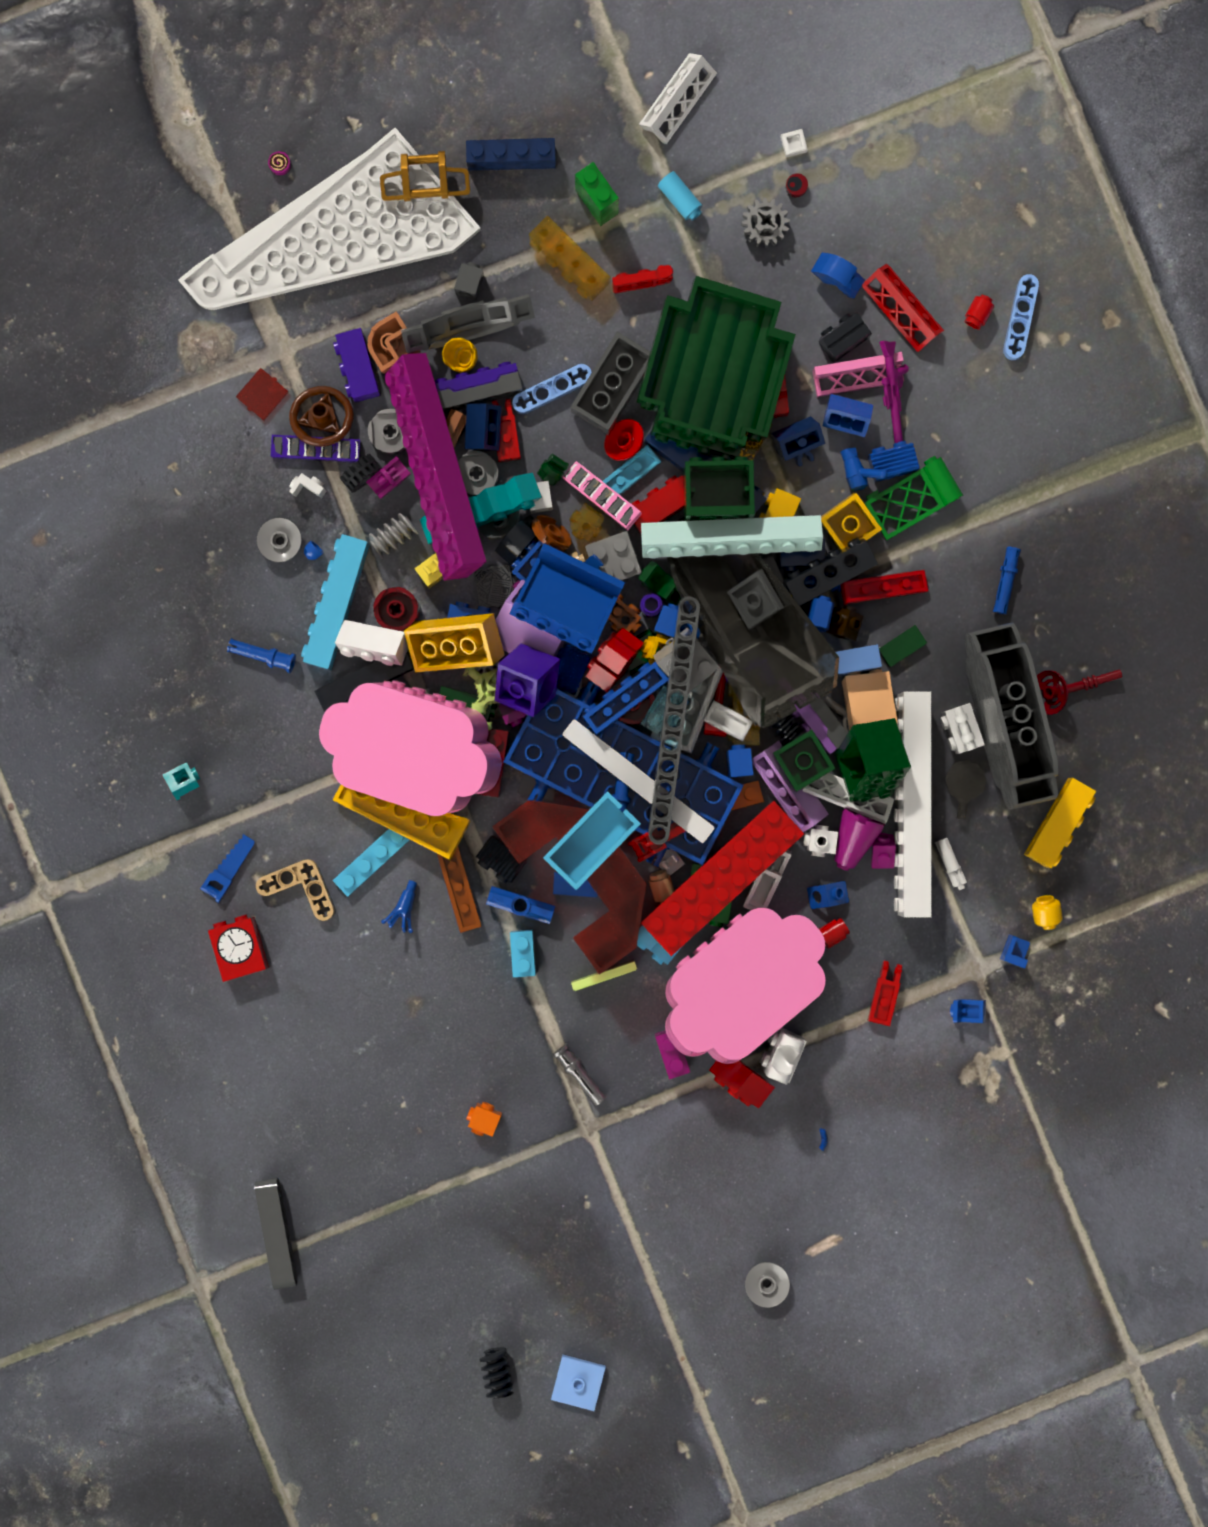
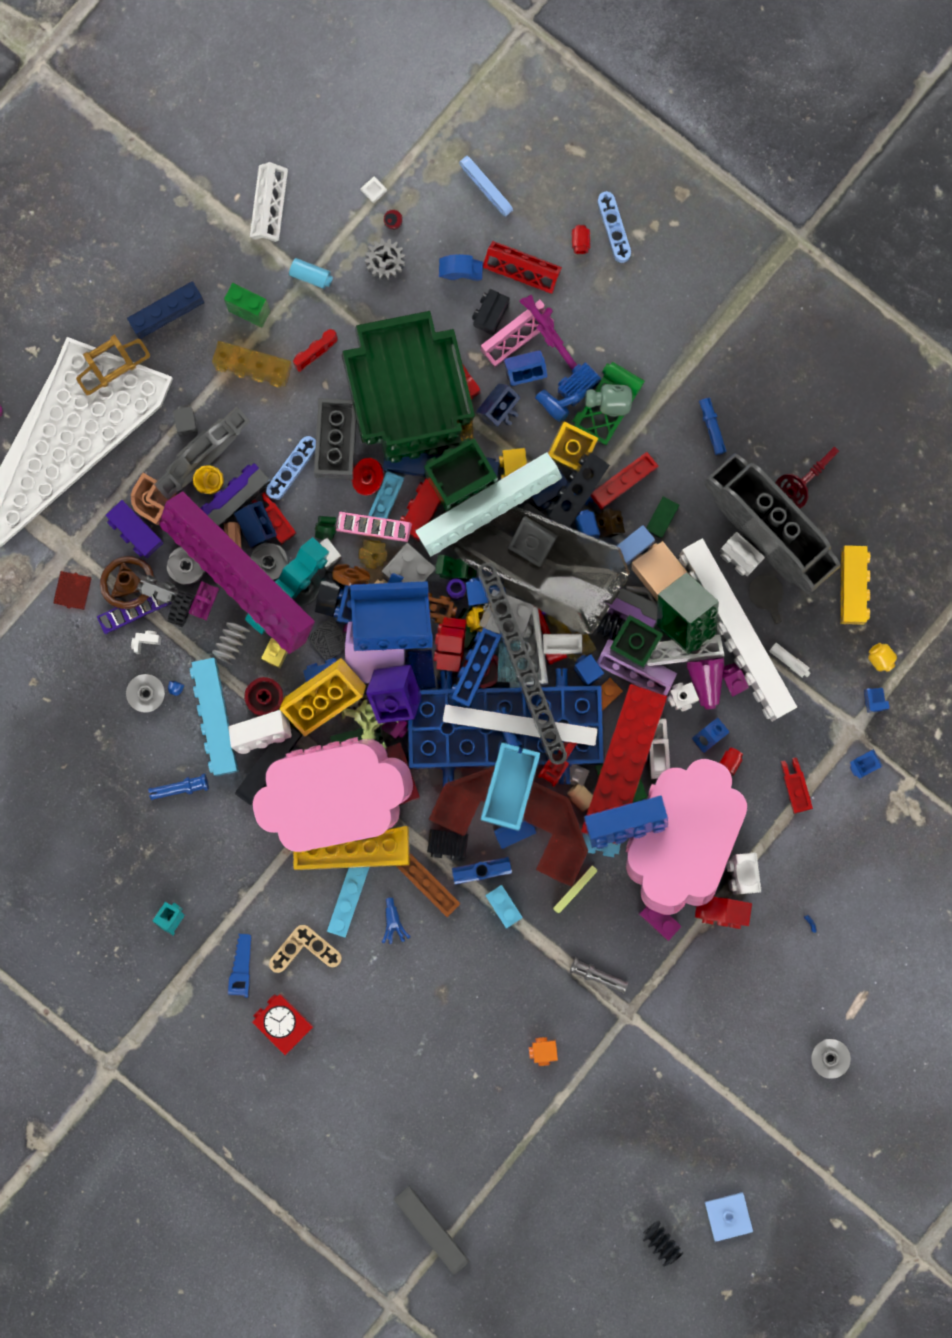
camera: 30 degrees left, 5 degrees down
none -> dark grey hinge [136,575,177,603]
none -> light blue beam [459,156,513,217]
none -> blue brick [584,795,668,849]
none -> sand green piece [585,384,632,417]

